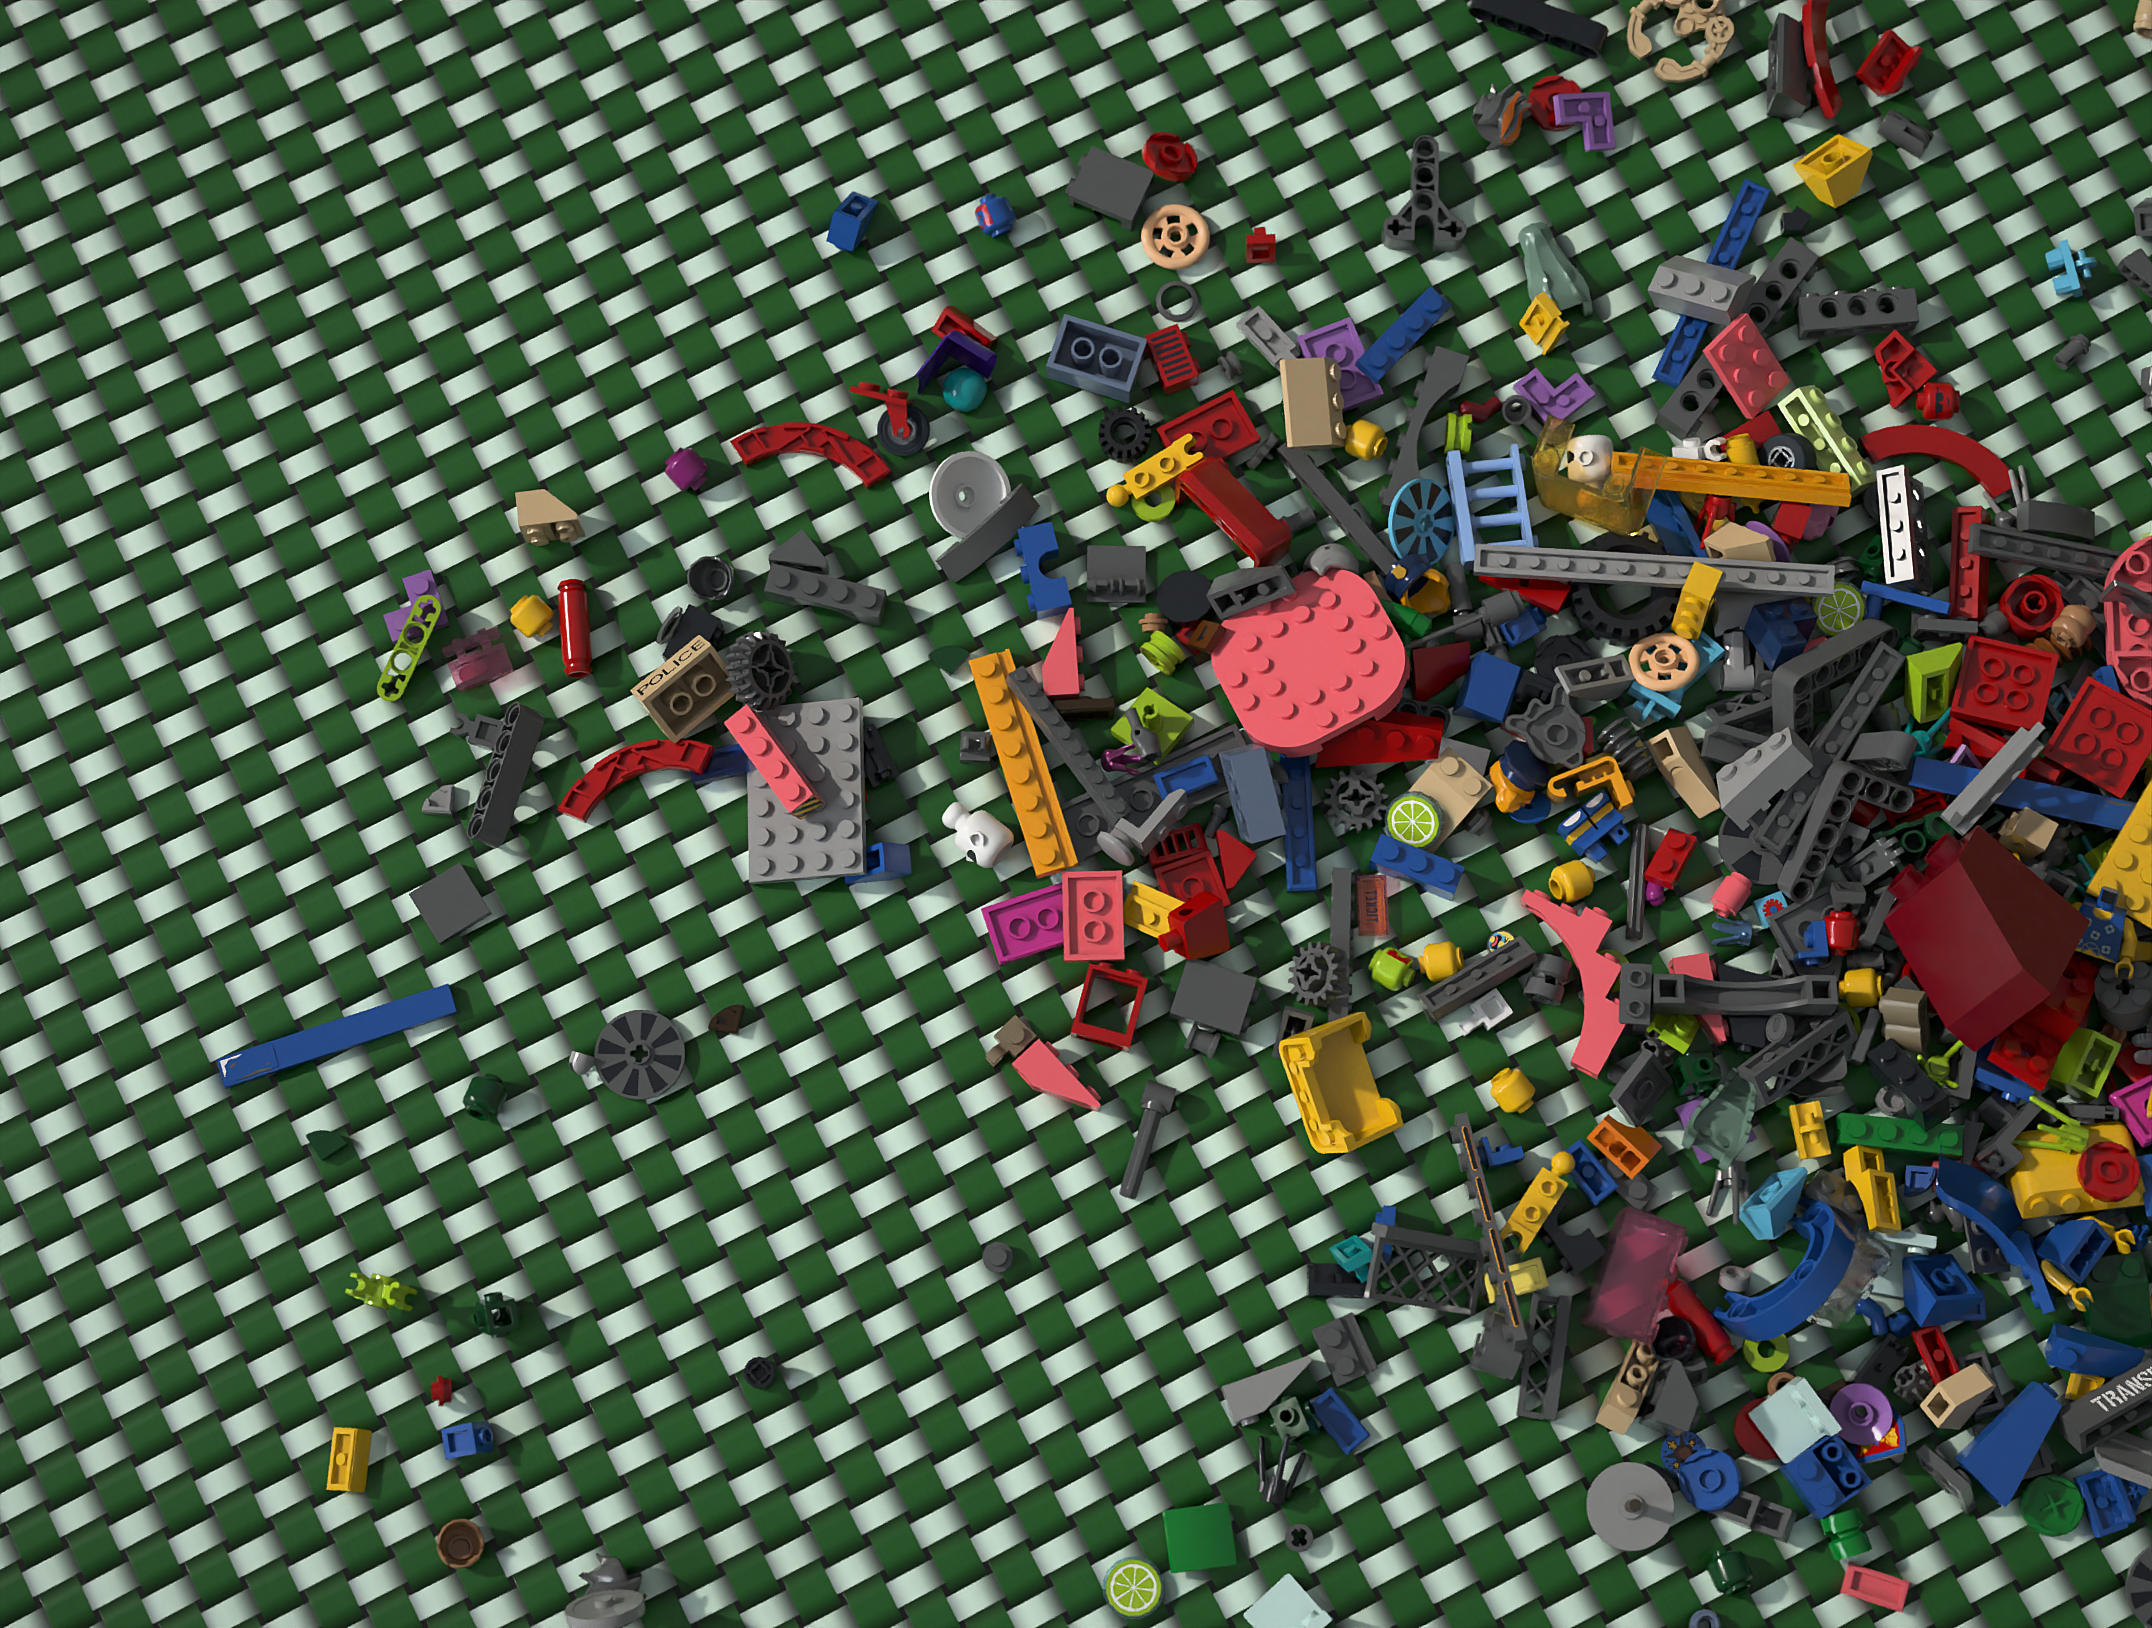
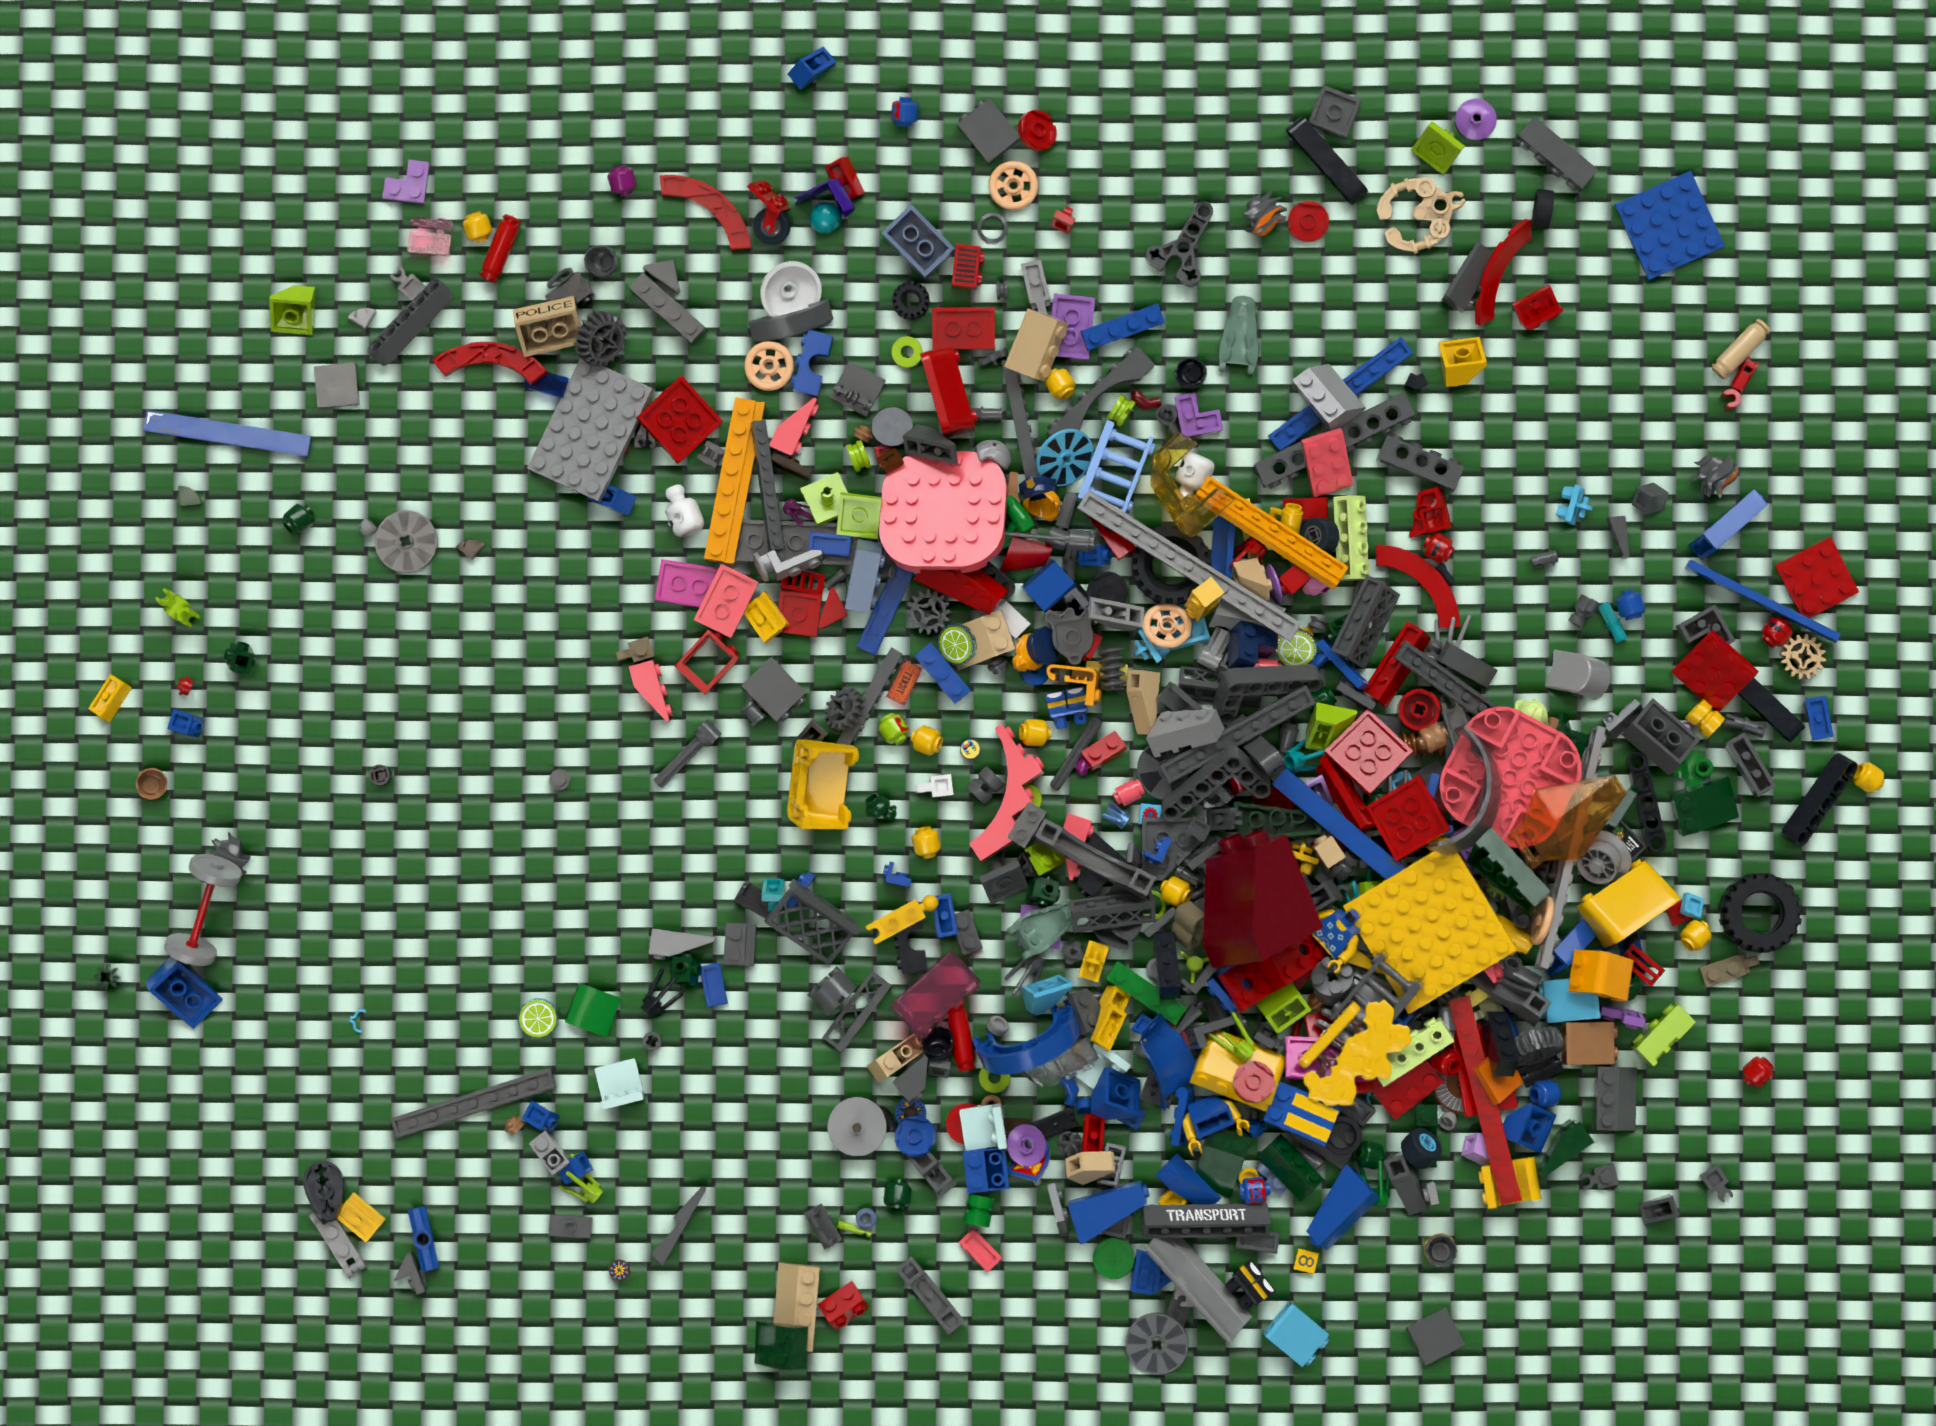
camera: 30 degrees right, 10 degrees up
lime beam [377,595,442,702] -> none
tan slope [515,489,585,546] -> none
coral brick [724,704,824,820] -> none
dark green tile [928,646,970,677] -> none
yellow plate [1106,434,1207,507] -> none
dark grey piece [1125,708,1162,764] -> none
red torso [1158,890,1231,960] -> none
dark grey fence [1418,935,1538,1024] -> none
dark grey plate [1450,1112,1527,1352] -> none
light yellow tile [1482,1257,1549,1304] -> none
yellow plate [1519,292,1570,356] -> none
medium lavender plate [1553,92,1616,152] -> none
orange arch [1587,1114,1662,1179] -> none
white plate [1672,437,1727,461] -> none
dark grey tile [1766,1013,1795,1045] -> none
red head [1822,910,1861,956] -> none
dark grey arm [1877,109,1934,158] -> none
dark green tile [1924,811,1955,843] -> none
light grey fence [1940,721,2045,836] -> none
dark grey hose [1977,610,2009,639] -> none
none -> lime slope [269,285,316,335]
none -> red plate [635,375,723,464]
none -> light nougat plate [744,341,794,391]
none -> lime tile [836,492,882,539]
none -> dark green animal [864,793,897,821]
none -> dark grey plate [1062,941,1085,965]
none -> black hair [1174,357,1207,389]
none -> black piece [1435,562,1455,585]

